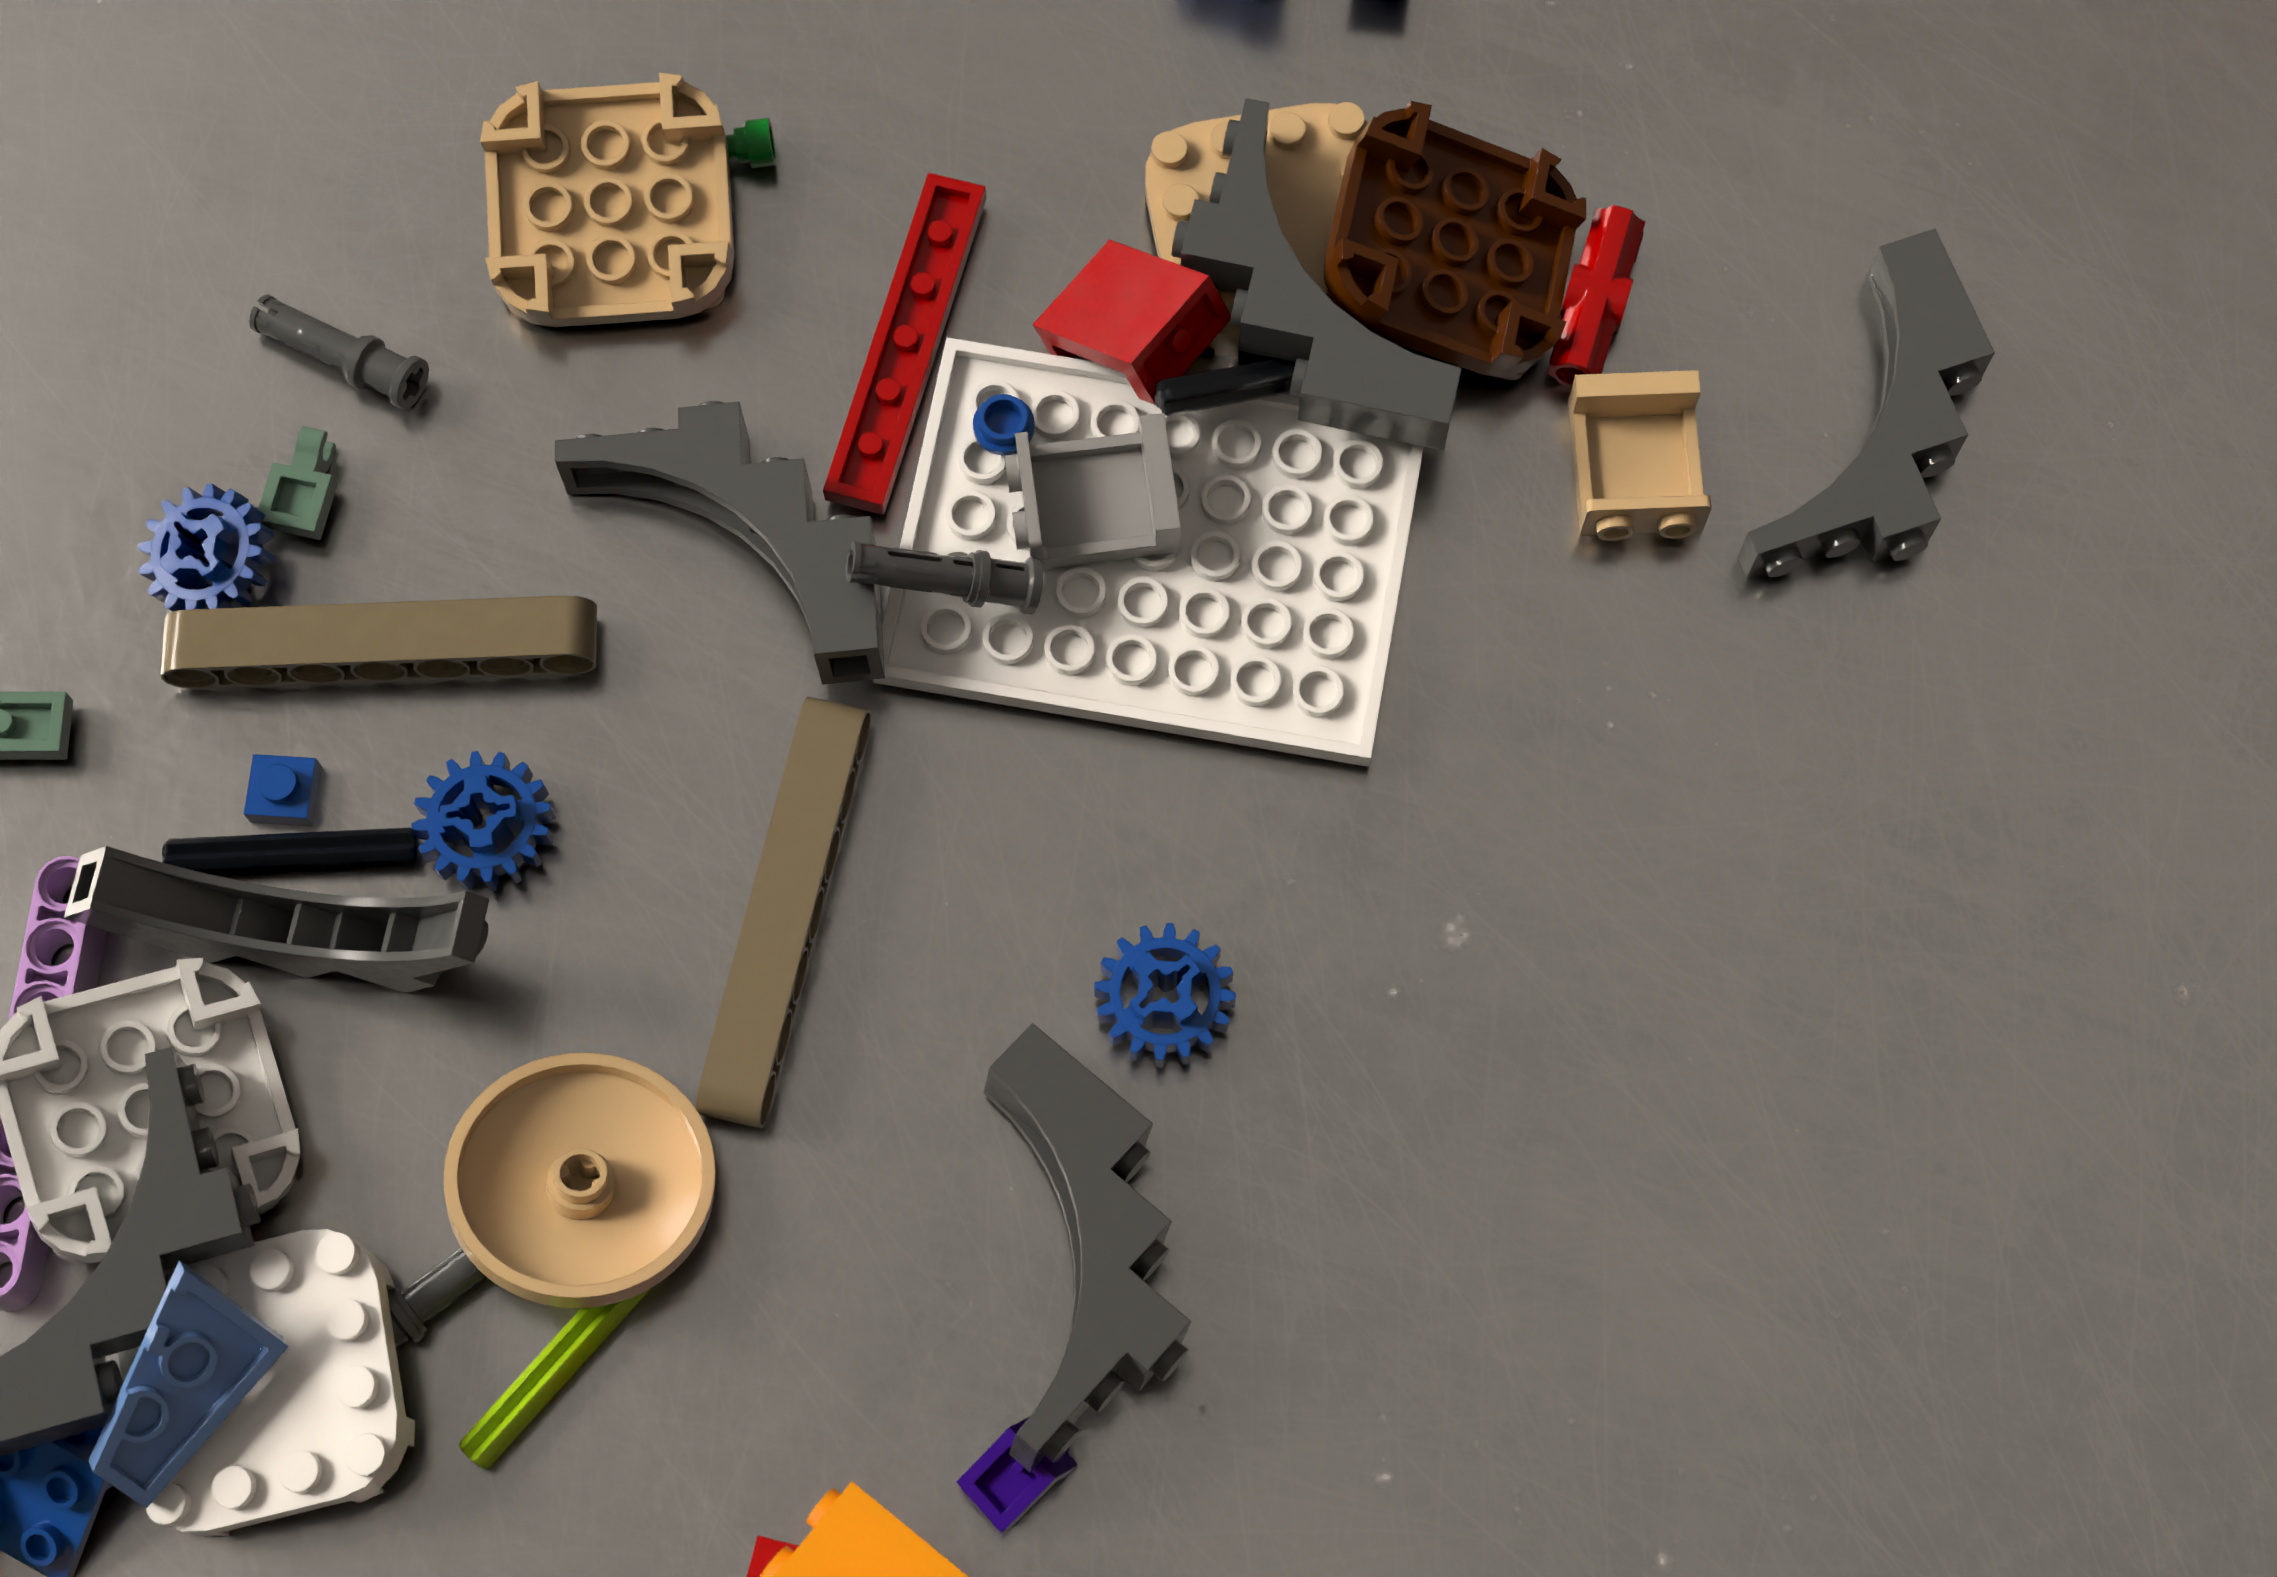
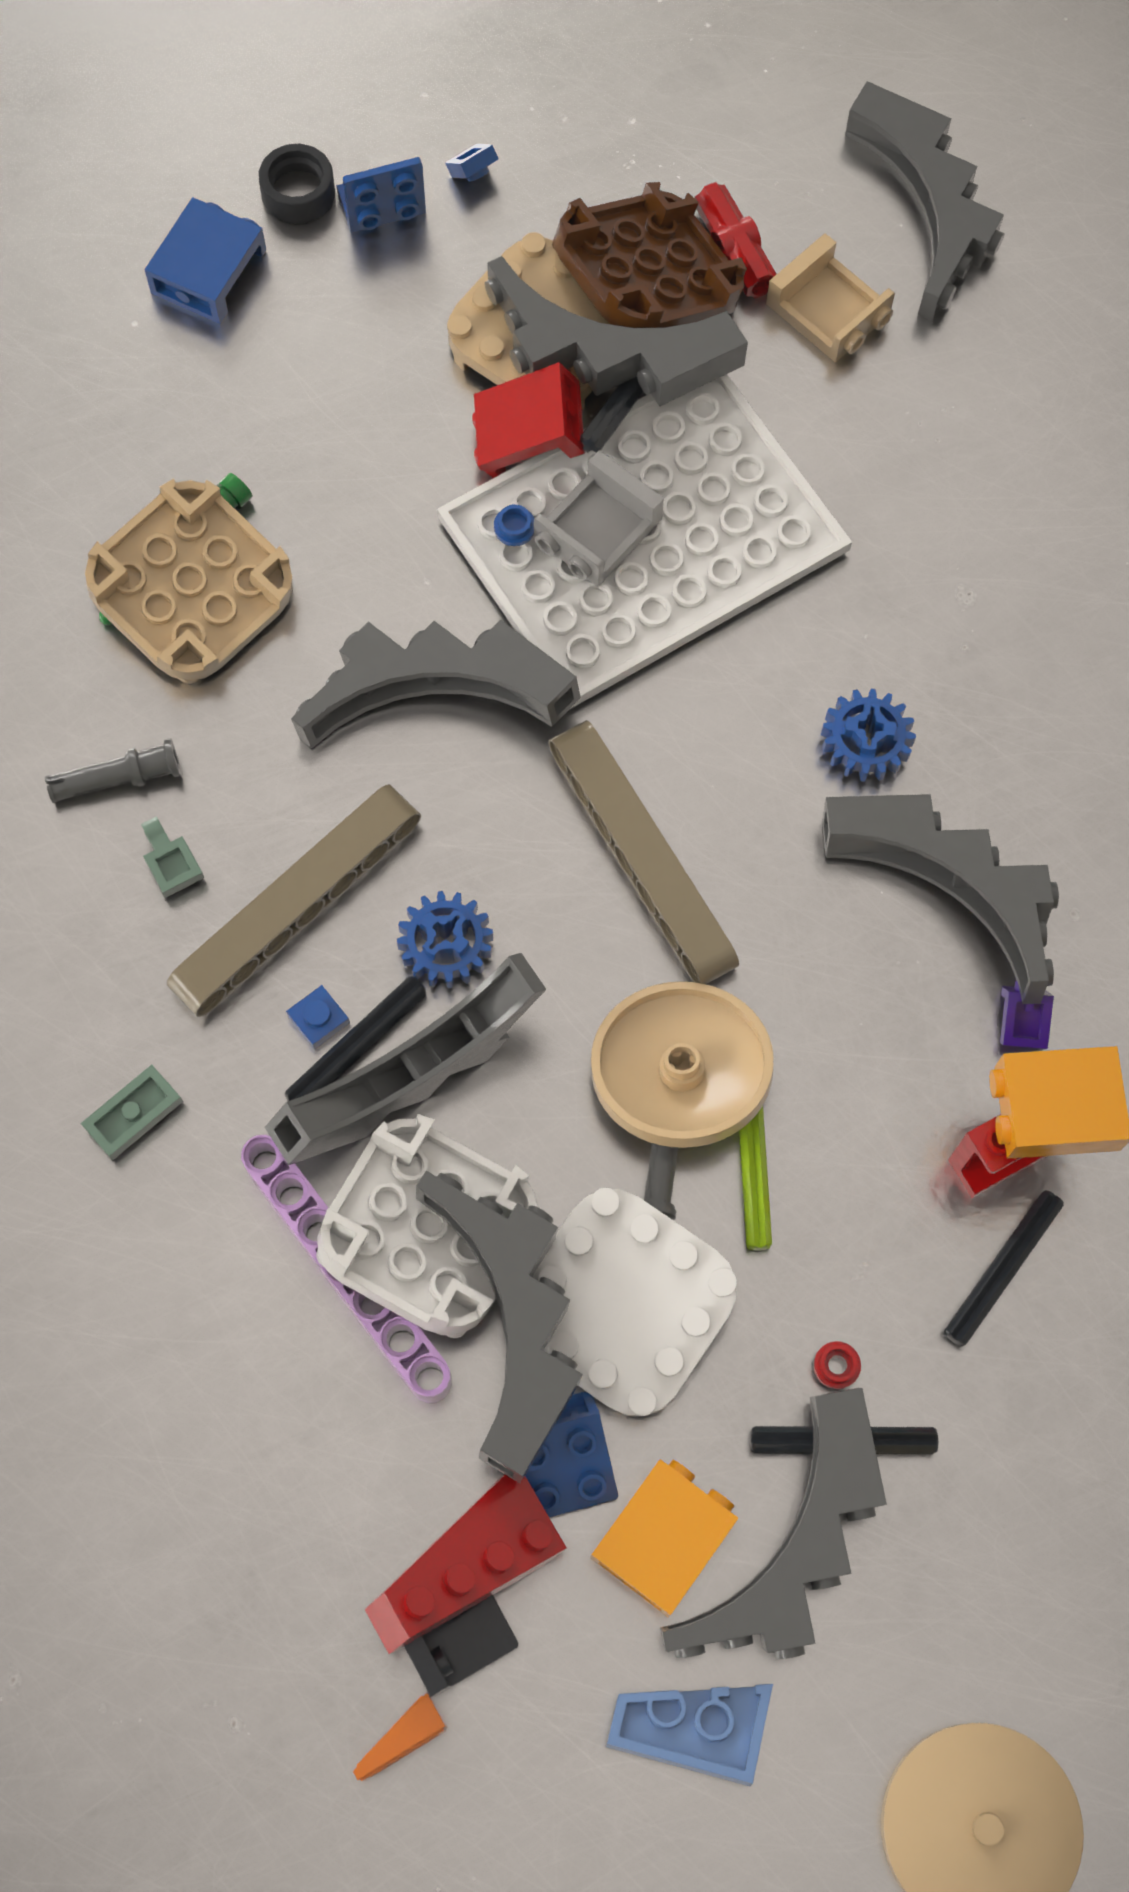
camera: 45 degrees left, 0 degrees up
medium blue wing [88,1261,289,1509] -> none
blue gear [138,484,275,611] -> none
red plate [823,172,987,515] -> none
dark grey pin [846,541,1043,615] -> none

